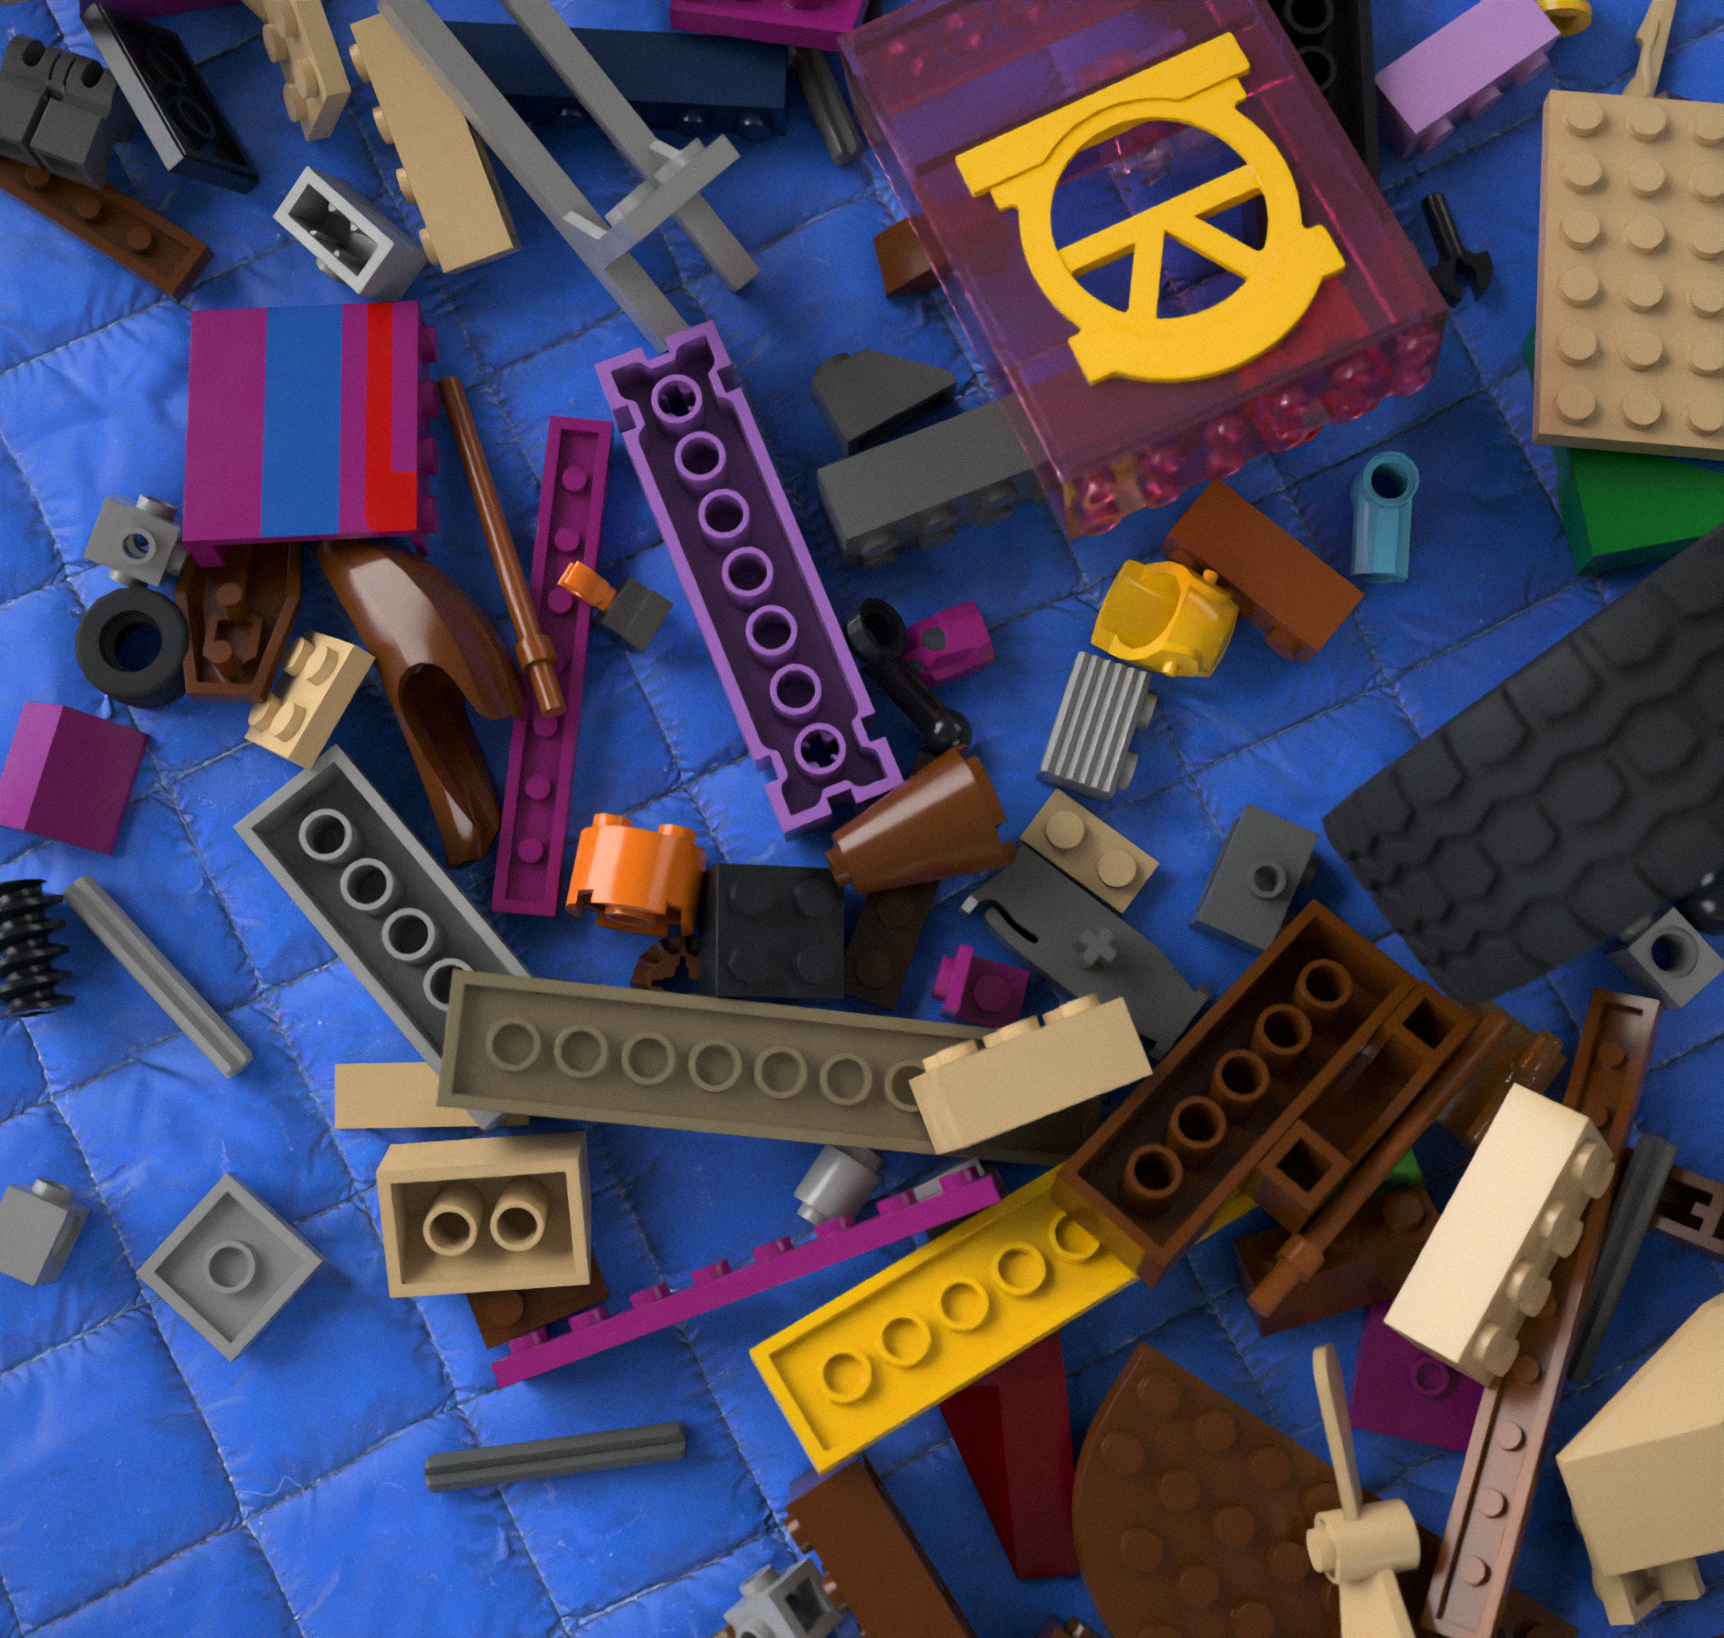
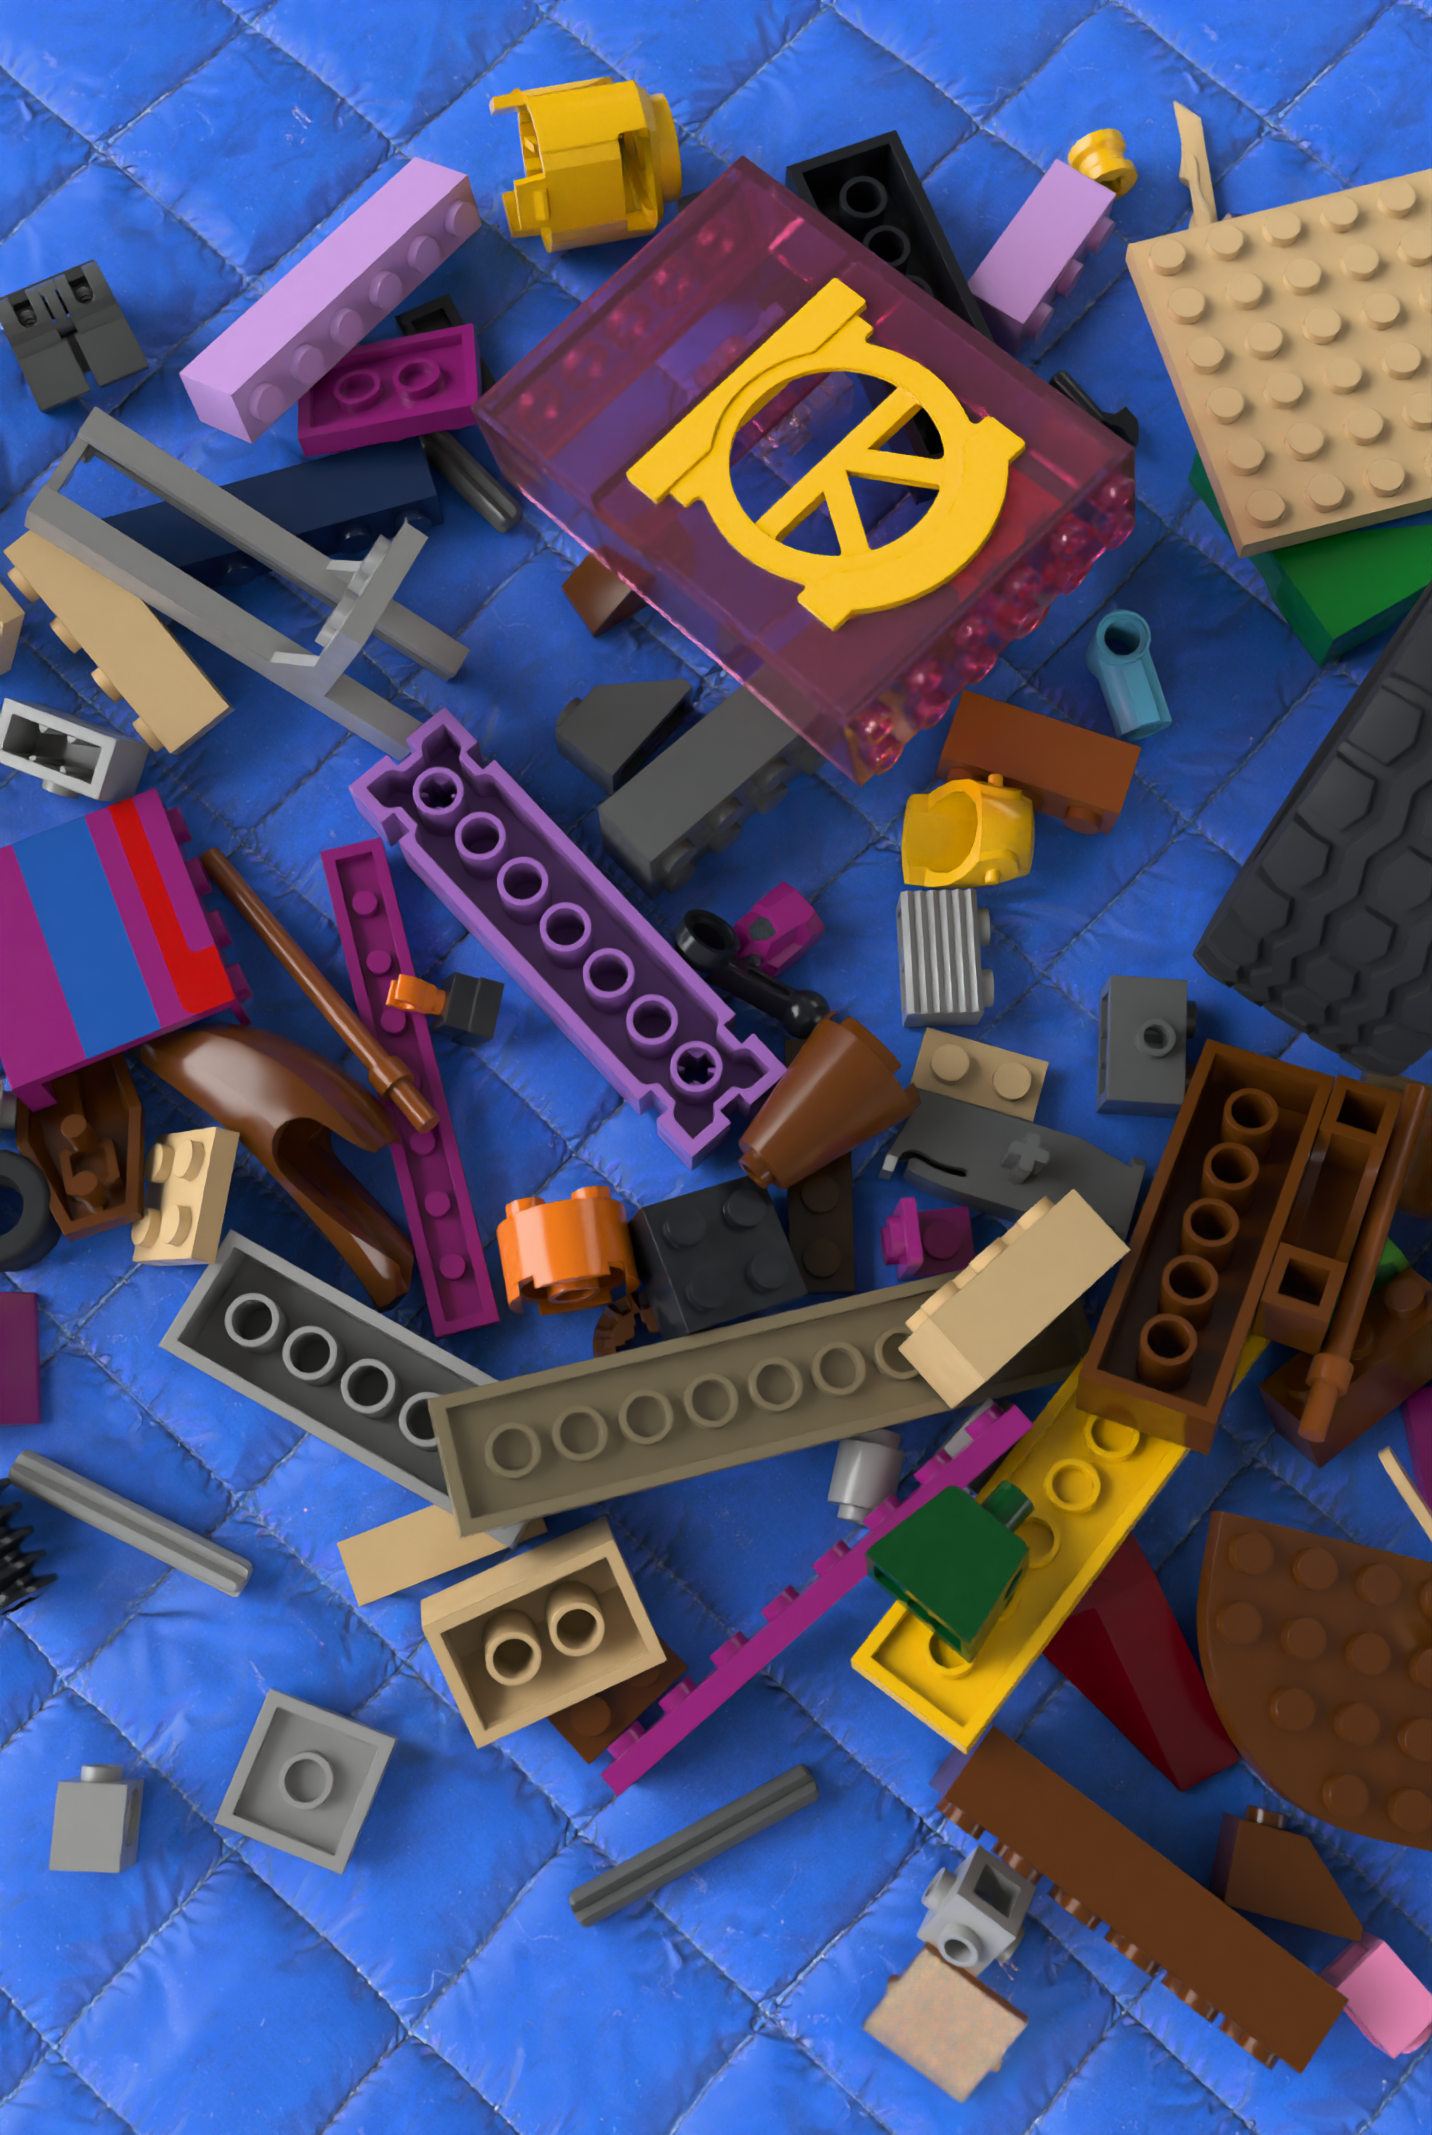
camera: 20 degrees left, 5 degrees down
none -> dark green torso [865,1480,1035,1664]

